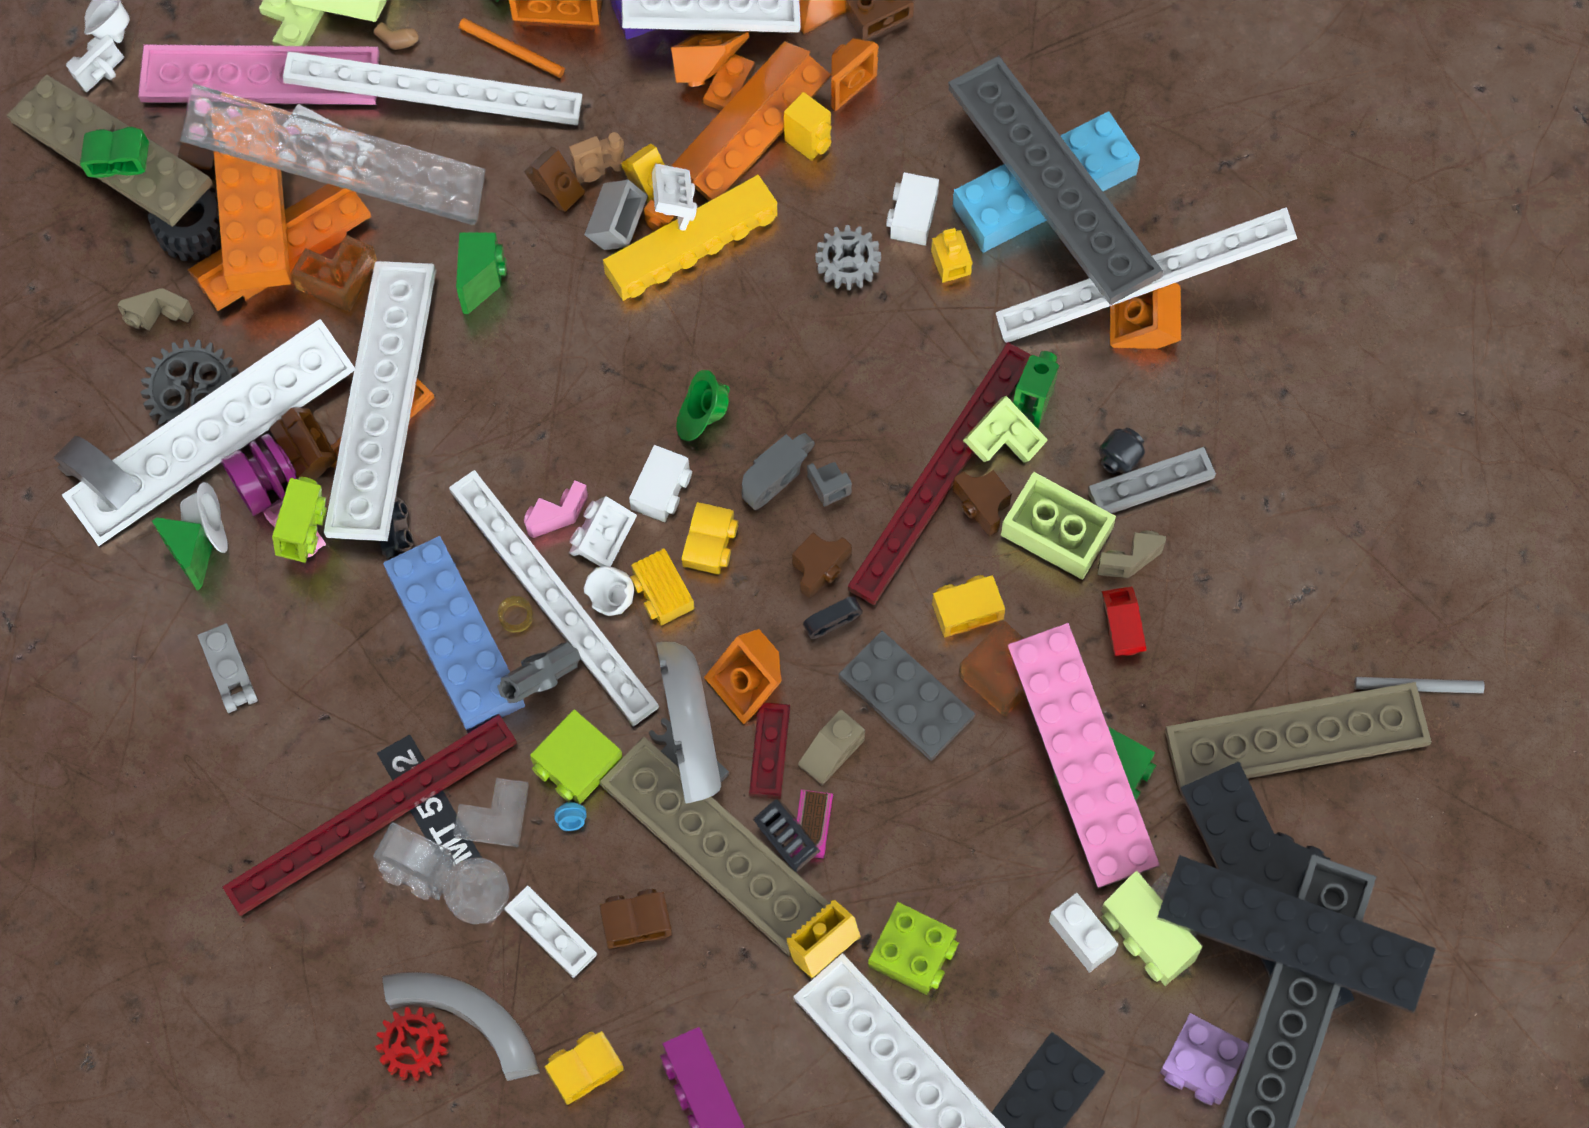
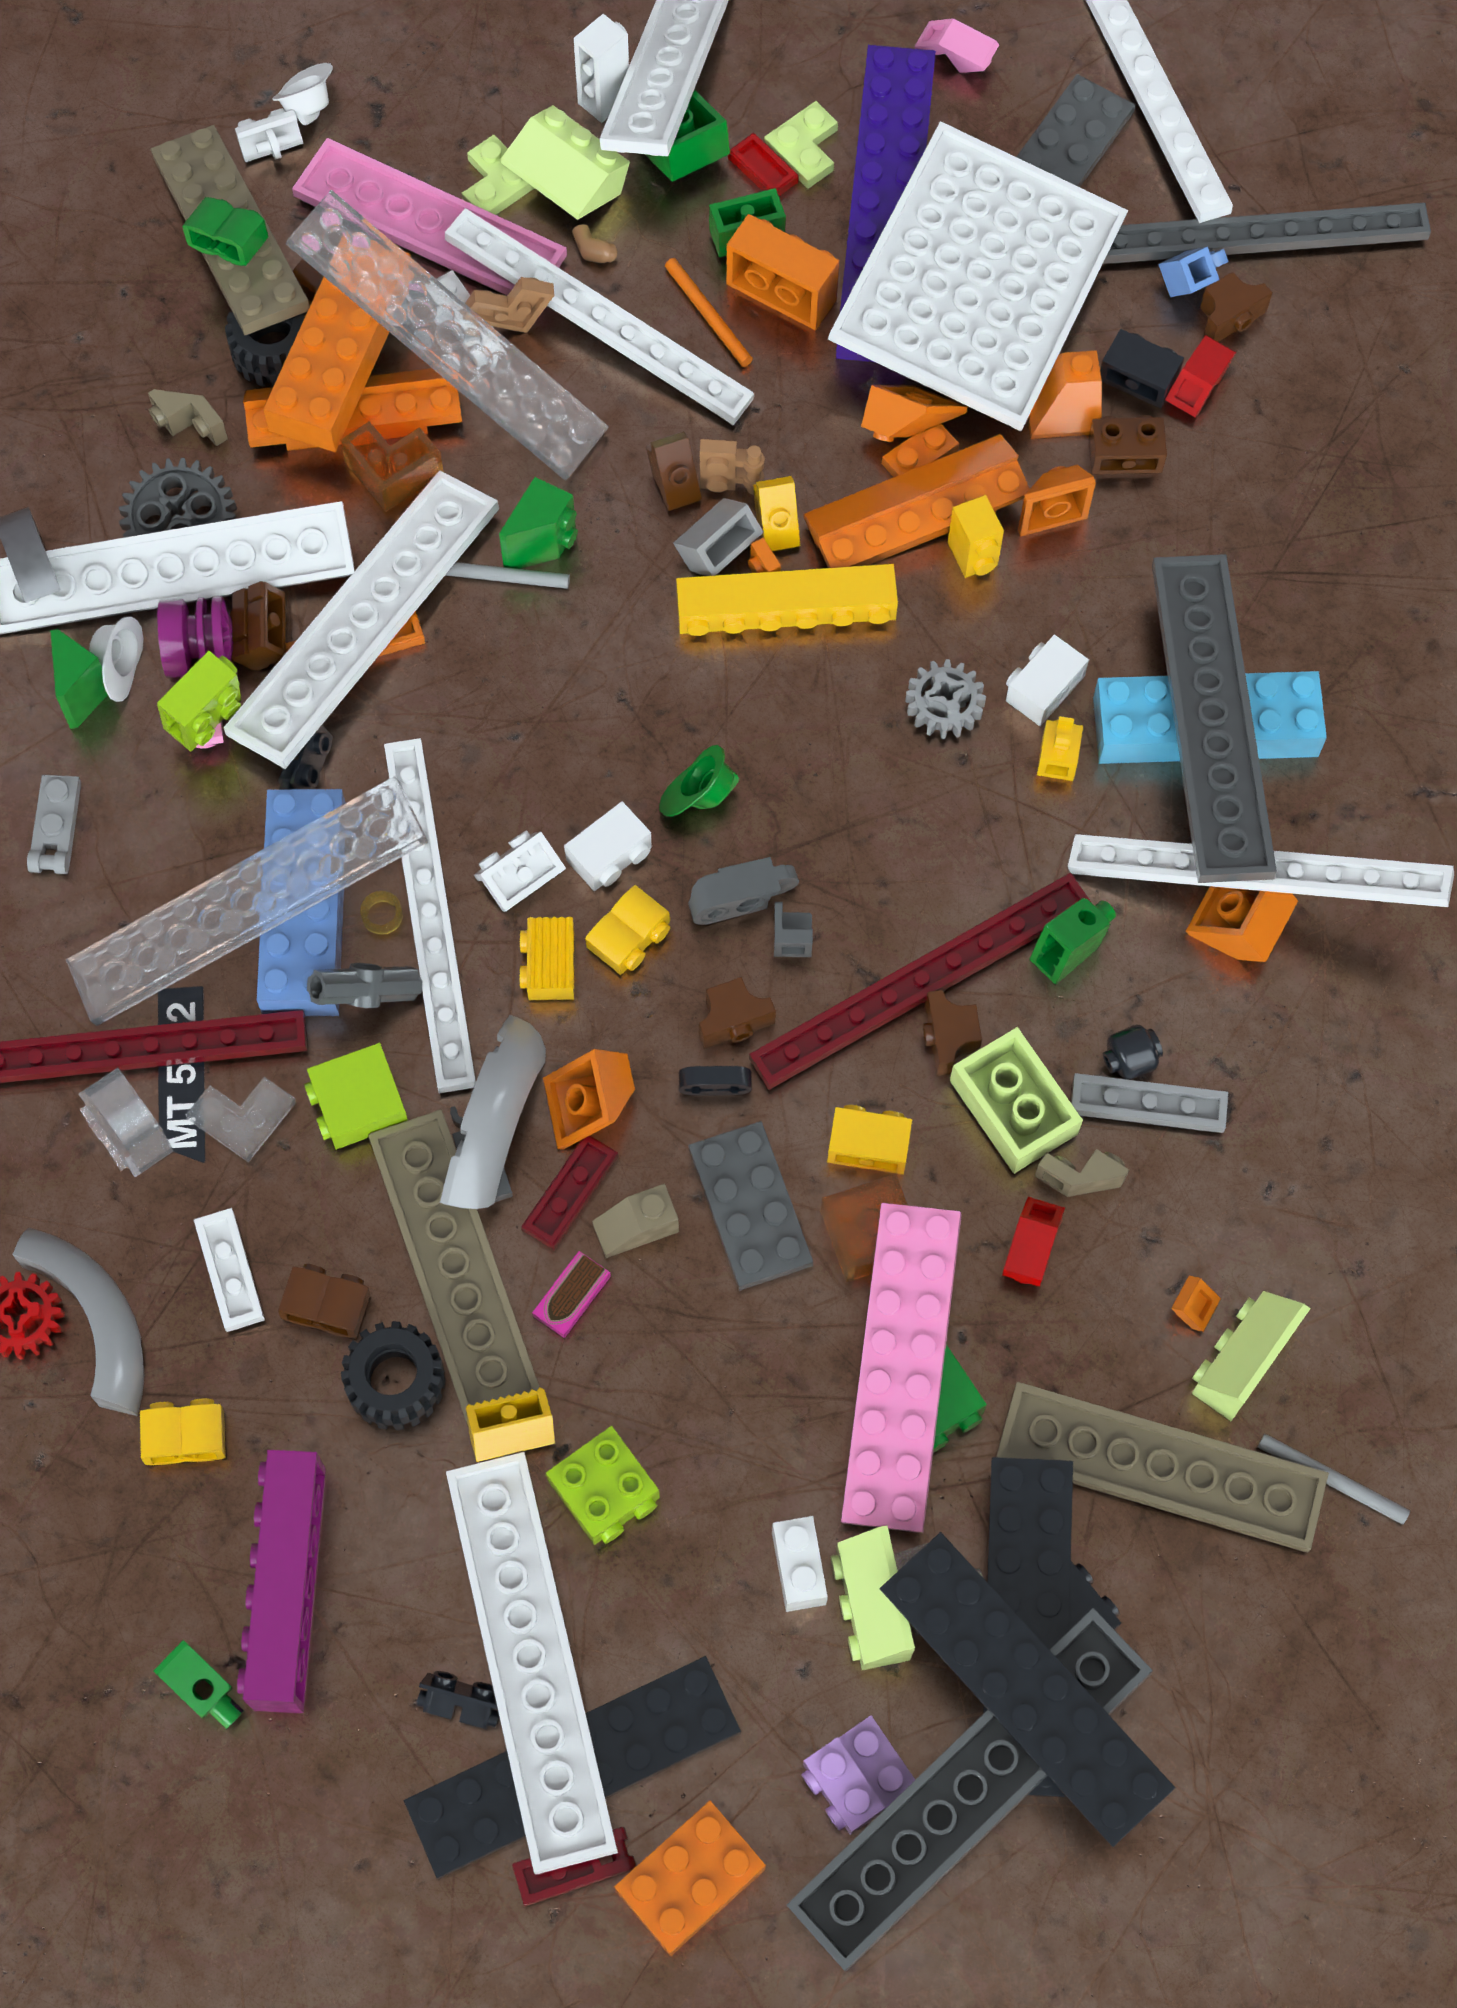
camera: 25 degrees right, 0 degrees up
clear tile [443,858,510,924] -> none
bright pink slope [524,480,588,538] -> none
dark azure plate [554,802,587,831] -> none
white hair [584,566,634,616] -> none
white bracket [652,163,697,231] -> none
black slope [753,799,820,872] -> none
yellowish green plate [963,396,1048,463] -> none
none -> clear plate [66,776,428,1026]
none -> black tyre [341,1321,446,1430]
none -> light grey bar [445,562,570,589]
none -> medium nougat plate [461,277,555,333]
none -> orange plate [1171,1276,1221,1332]
none -> yellowish green slope [1191,1291,1311,1421]

